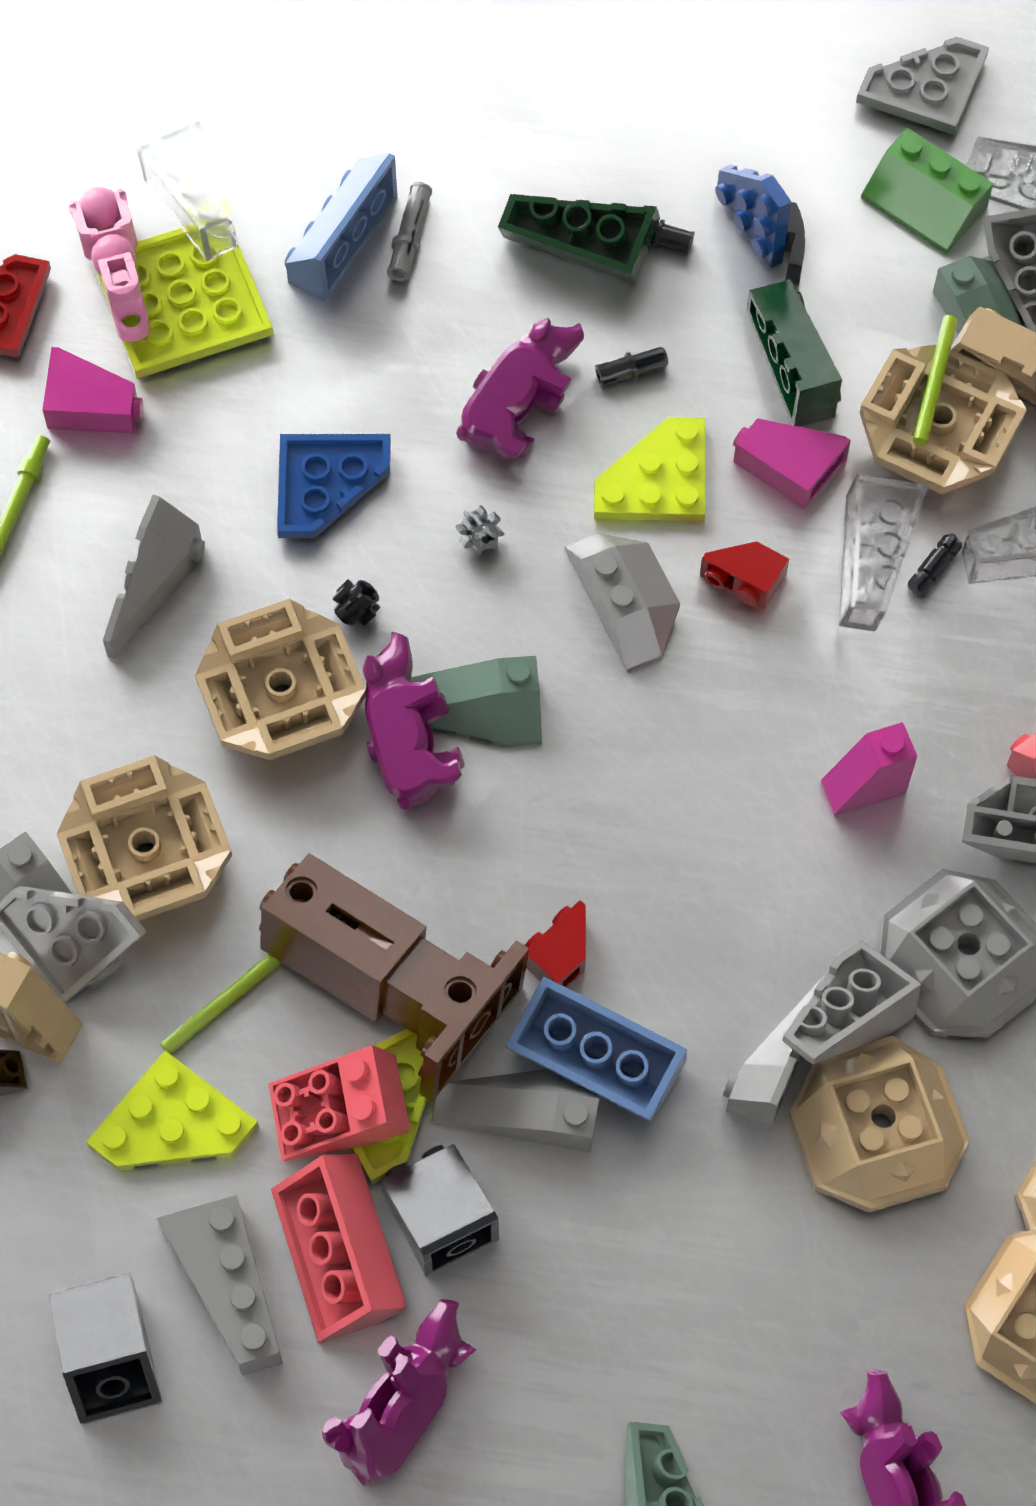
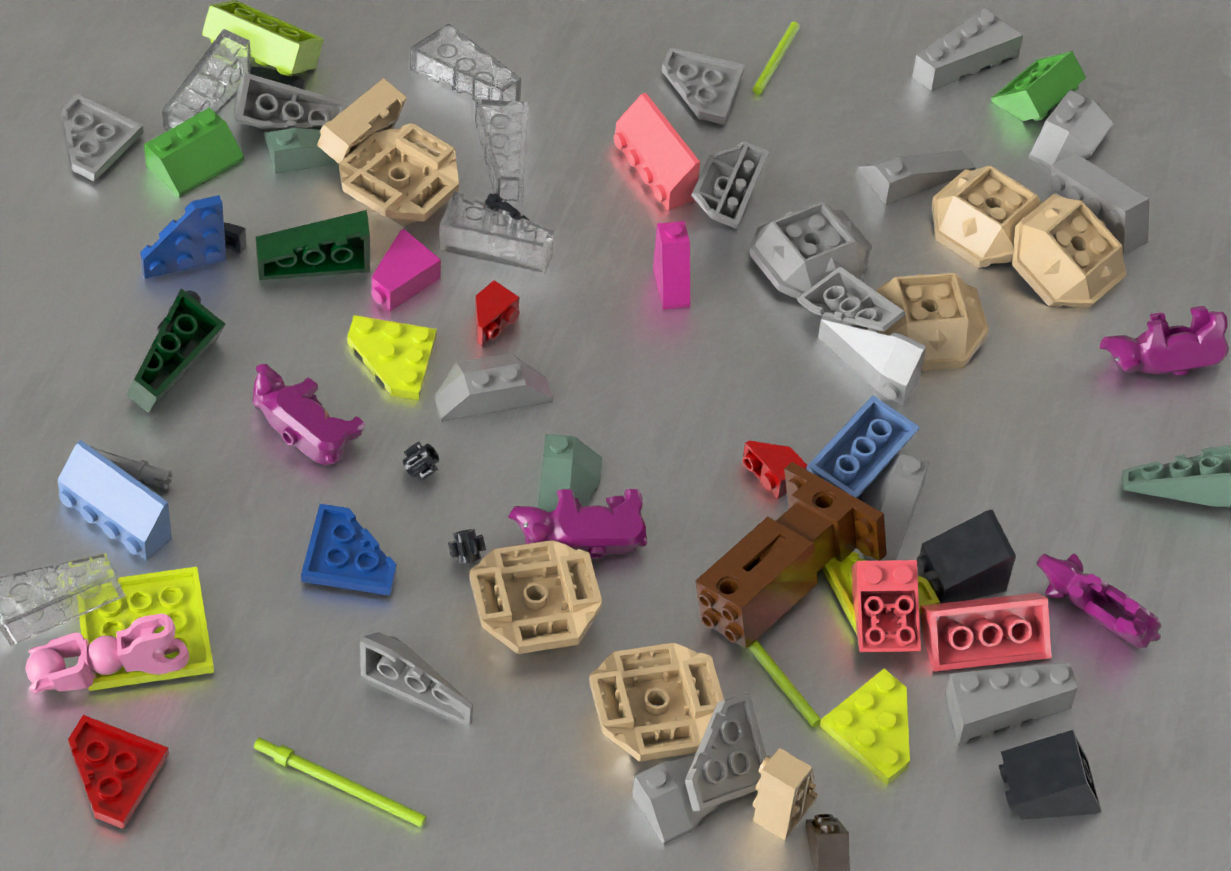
camera: 85 degrees left, 15 degrees down
dark pink slope [42,347,143,433] -> none
black axle [595,347,668,387] -> none
lime bar [913,315,958,446] -> none

